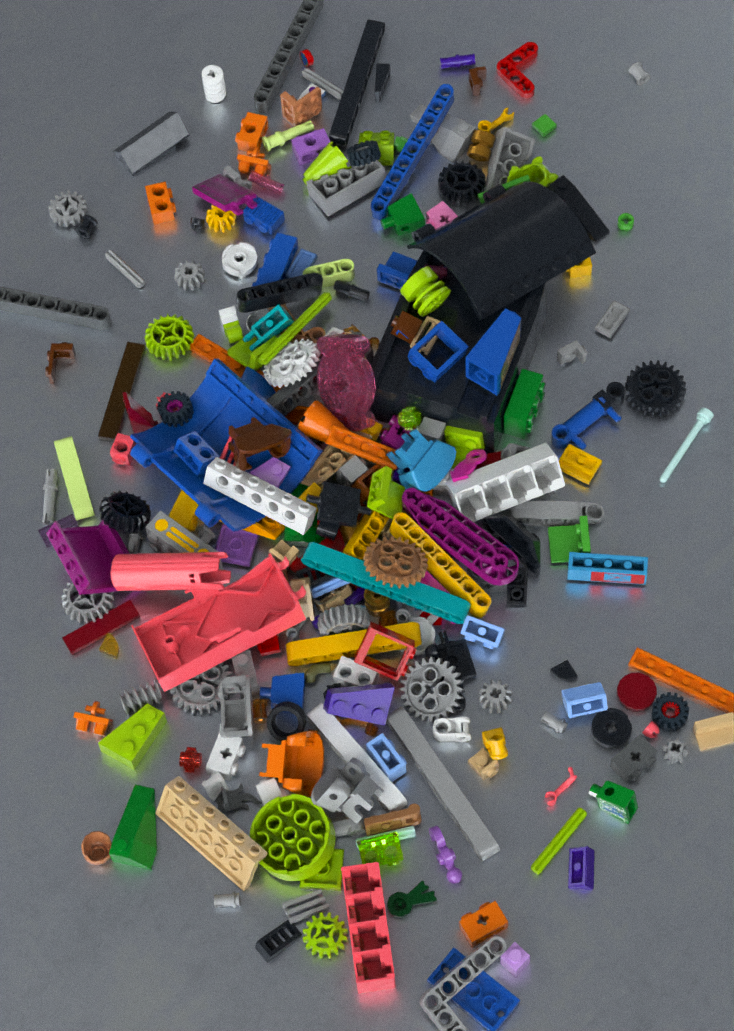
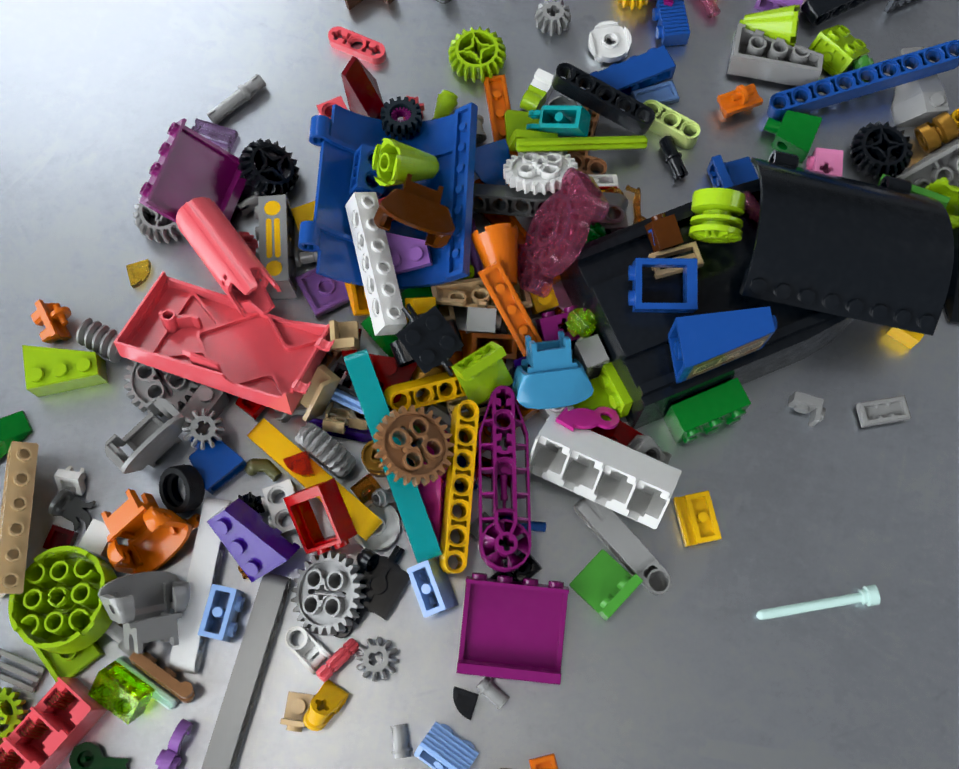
camera: 45 degrees right, 10 degrees up
yellowish green beam [54,436,95,521] -> none
dark red tile [62,600,140,655] -> none
dark brown tile [98,342,146,442] -> none
clear red gear [179,747,202,773] -> none
white brick [206,733,246,781] -> none
clear orange bush [253,699,268,724] -> none
black bush [347,140,381,167] -> none
black wedge [483,515,540,577] -> none
blue piece [551,382,625,450] -> none
dark azure brick [567,552,648,585] -> none
black gear [625,360,686,417] -> none
none -> dark red tile [42,524,79,550]
none -> light grey gear [181,408,225,450]
none -> clear red tile [283,451,315,477]
none -> coral axle [316,638,359,682]
none -> coral beam [328,26,386,65]
none -> lime cone [372,138,439,187]
none -> lime cone [432,90,458,120]
none -> magenta panel [456,572,569,685]
none -> light grey pin [477,677,510,709]
none -> orange hips [717,83,763,118]

